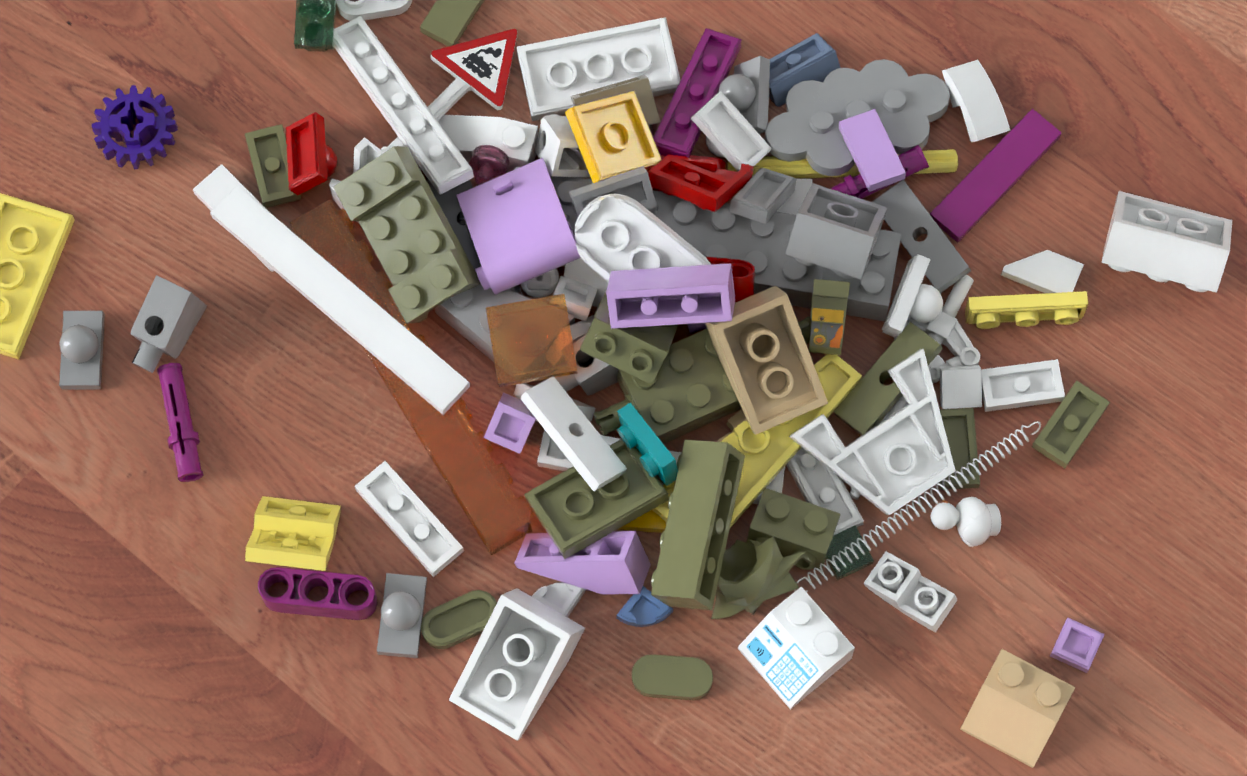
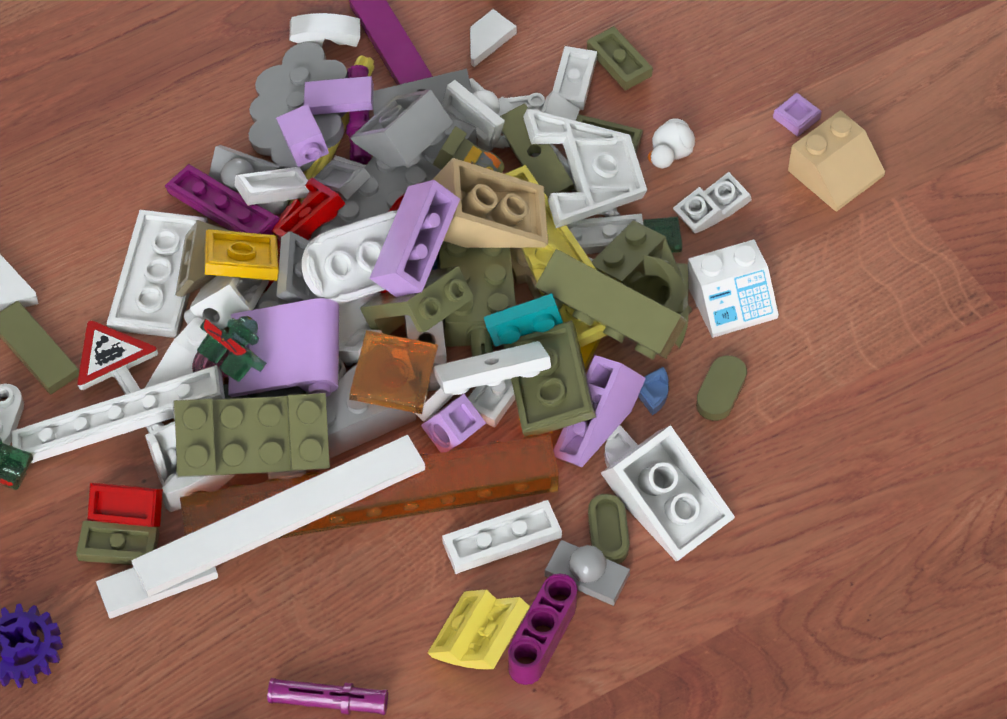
camera: 70 degrees left, 15 degrees down
light grey torso [131,275,207,373] -> none
sand blue slope [769,33,840,107] -> none
white piece [794,421,1041,592] -> none
light yellow tile [965,291,1088,329] -> none
none -> clear green hips [197,316,267,382]
none -> lavender brick [276,104,329,167]

